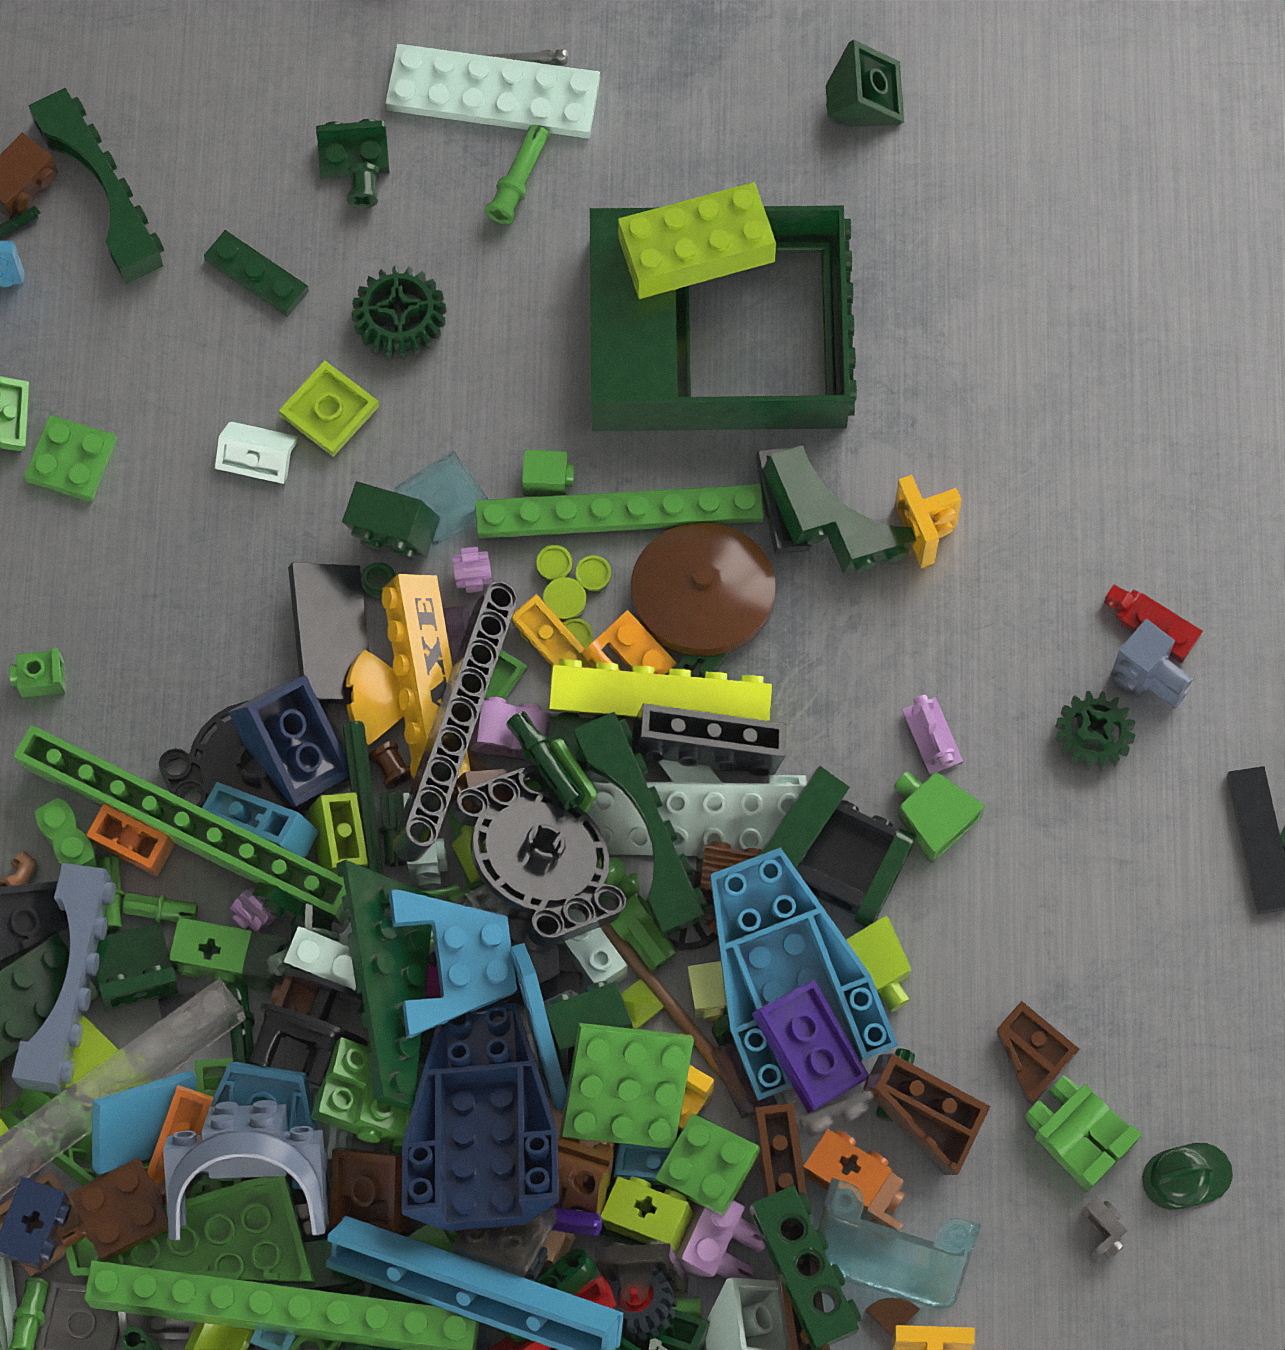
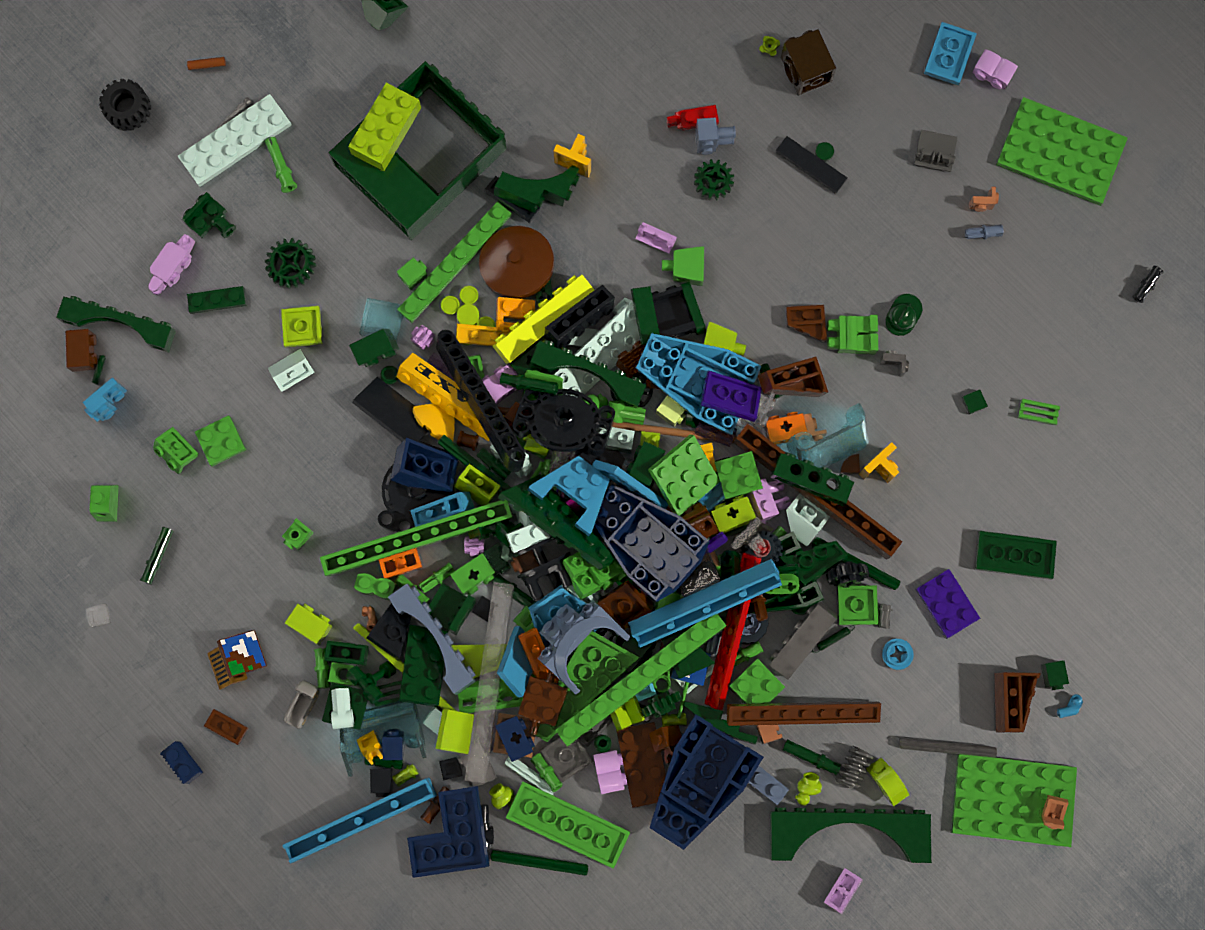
camera: 45 degrees left, 10 degrees up
none -> lavender hinge [148,234,195,295]

